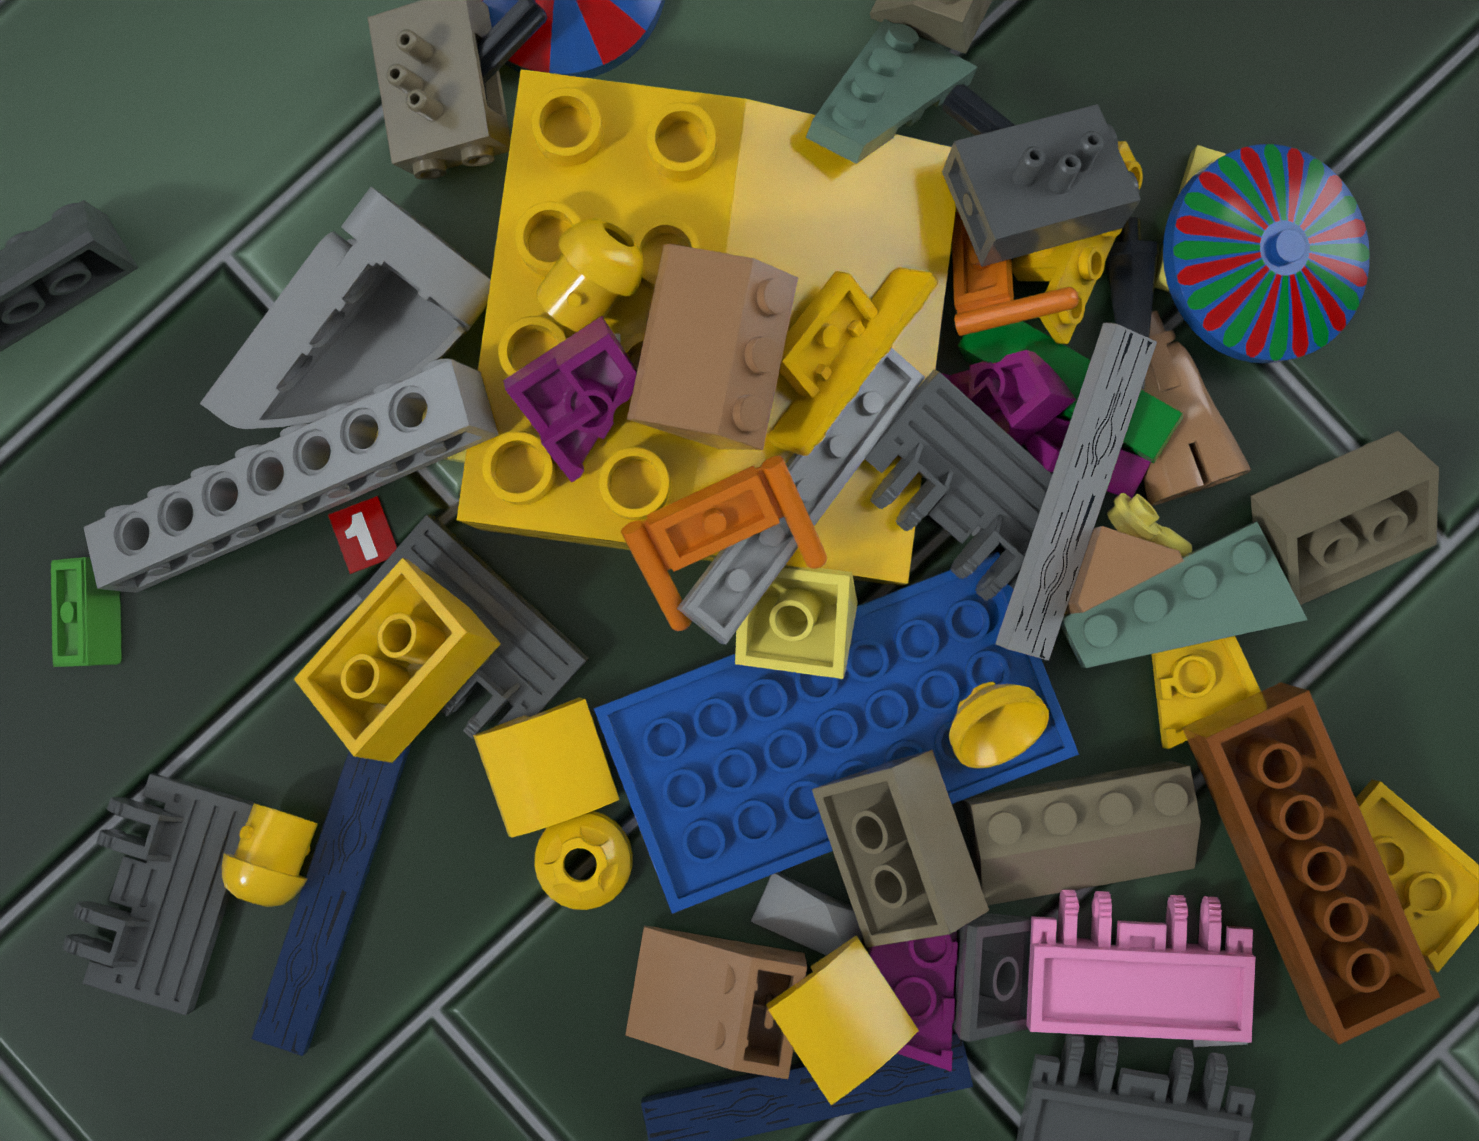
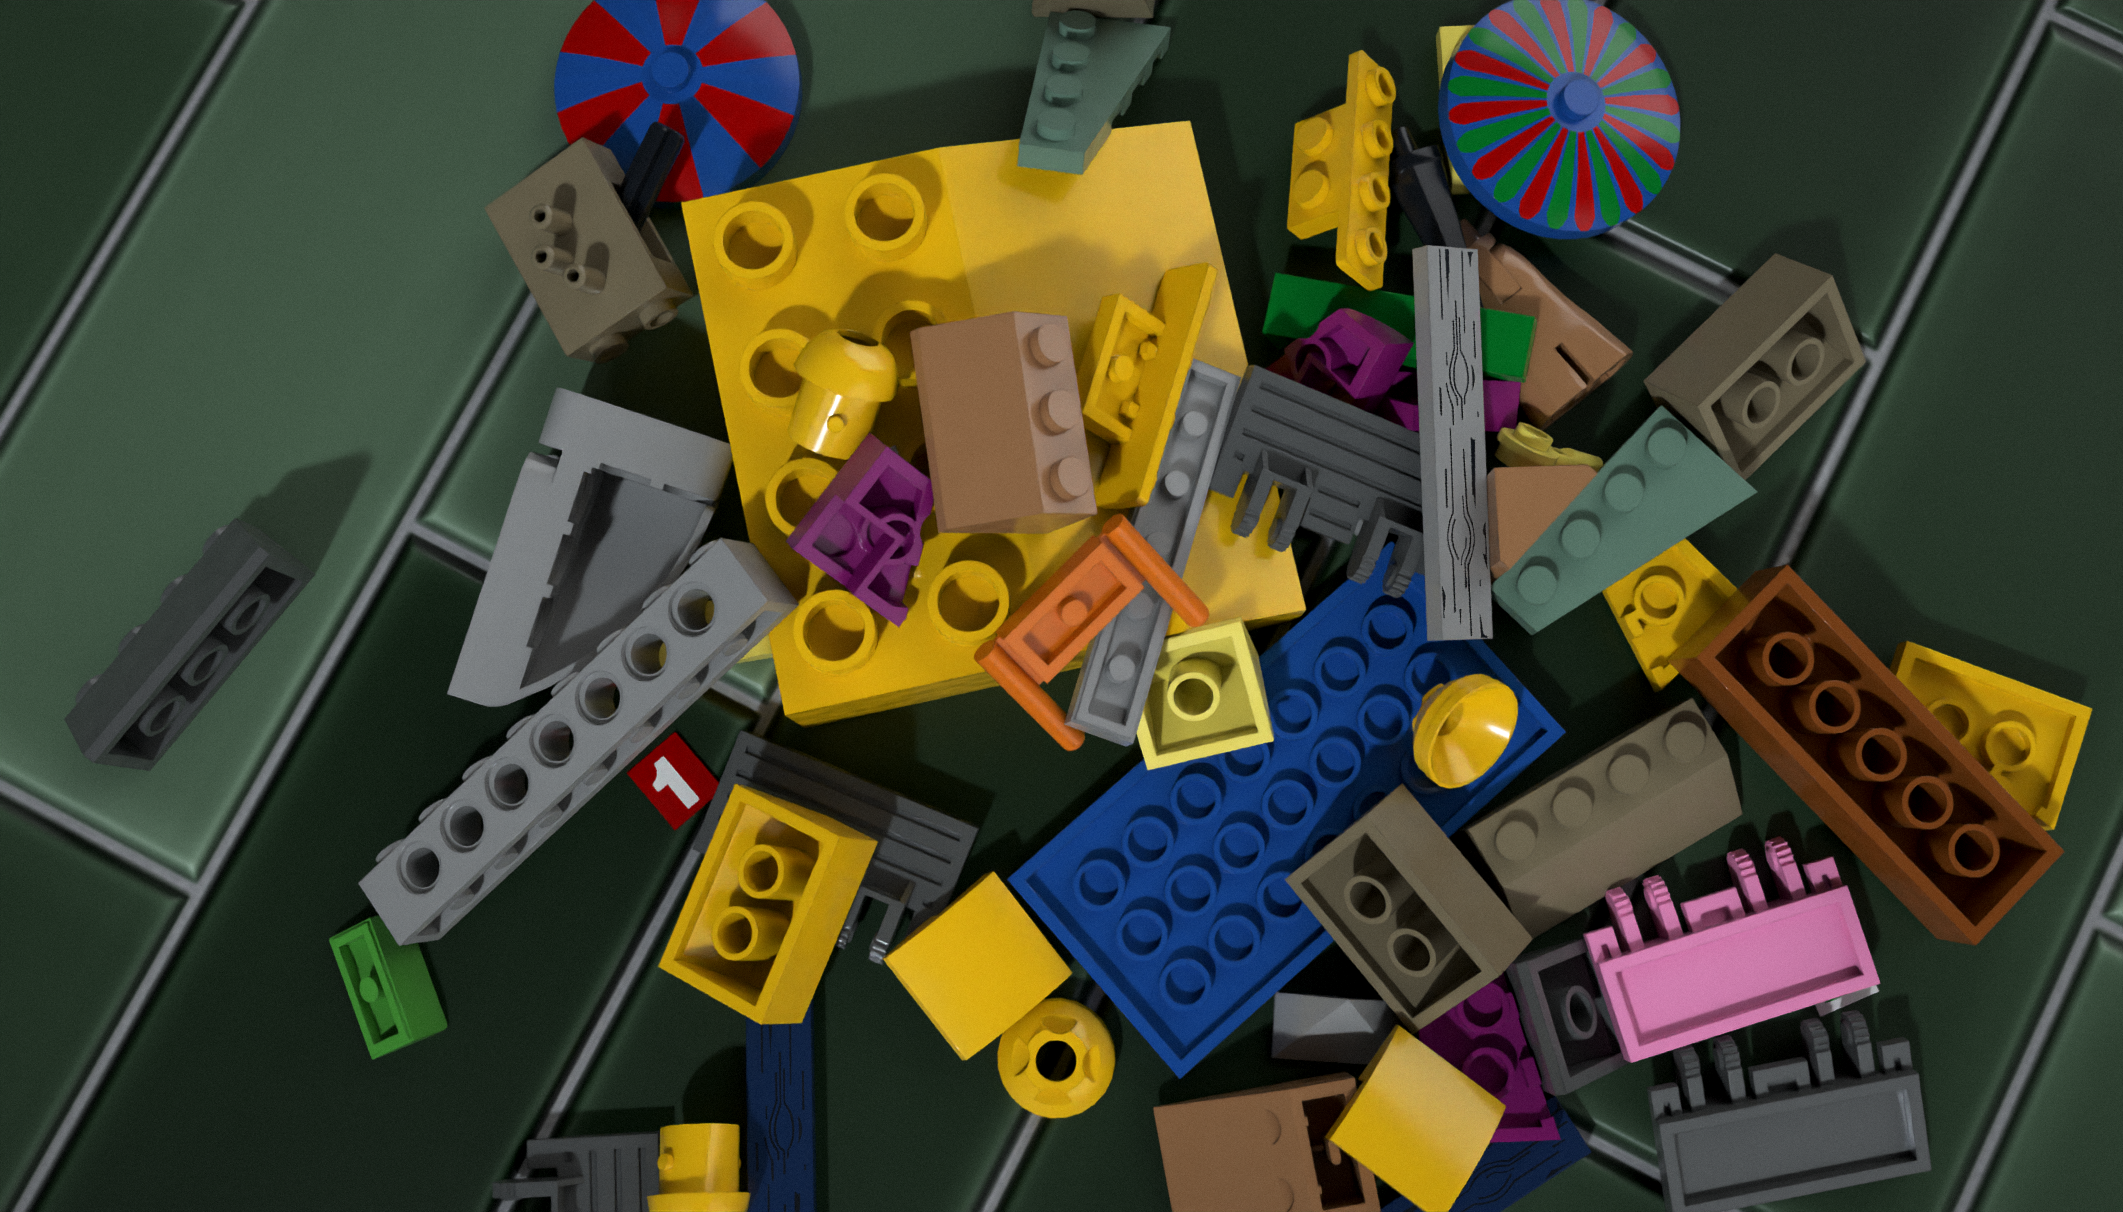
camera: 20 degrees left, 5 degrees down
dark grey piece [942,85,1141,267] -> none
orange plate [952,207,1079,336] -> none

